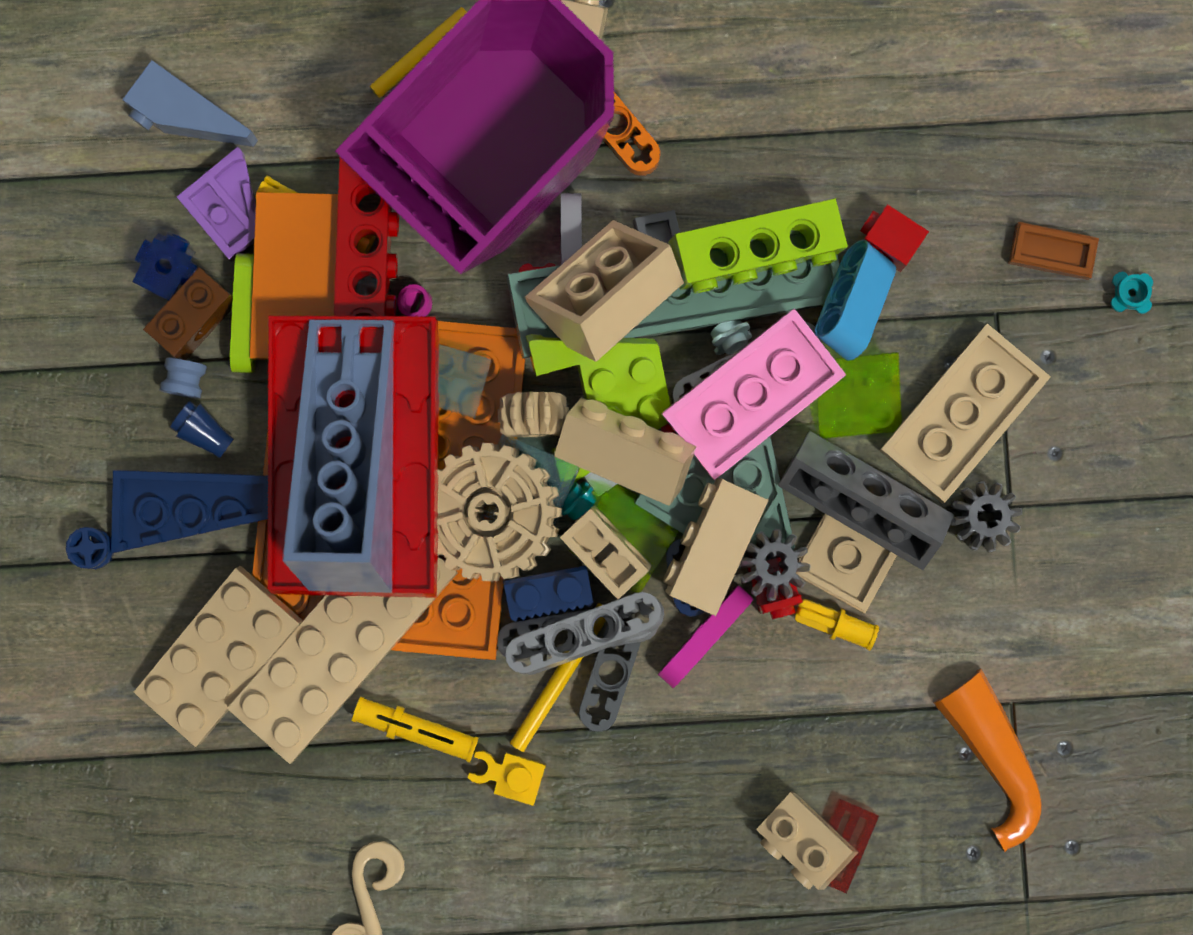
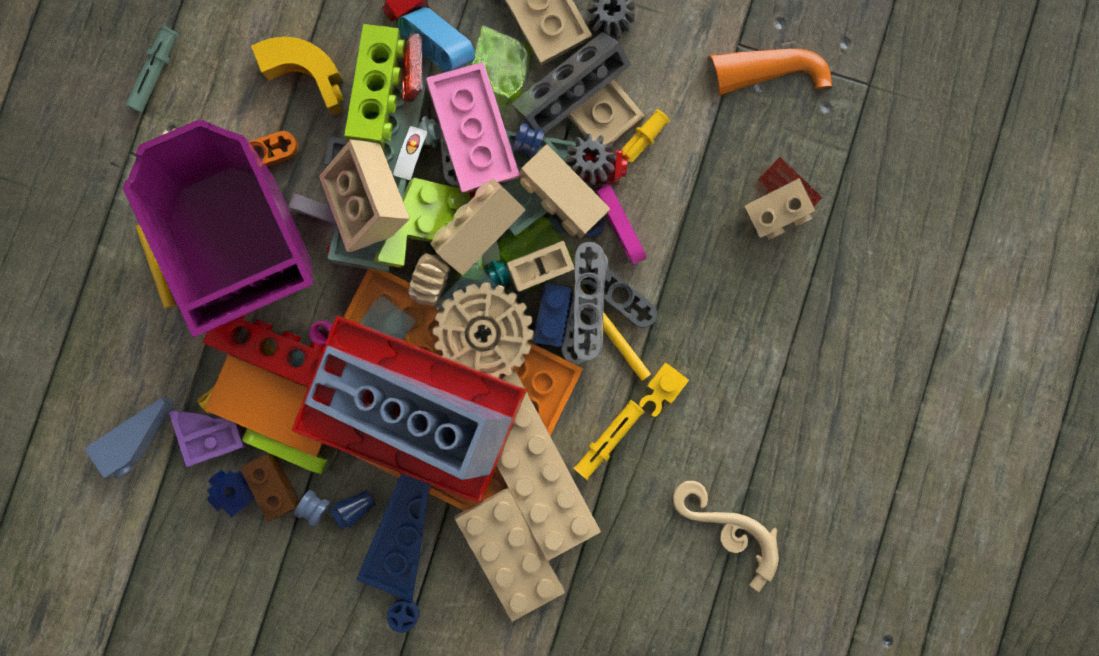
camera: 65 degrees left, 0 degrees up
none -> yellow arch [251,37,344,115]
none -> white sticker [393,126,428,180]
none -> clear red tile [402,33,422,102]
none -> dark blue wheel [511,122,545,158]

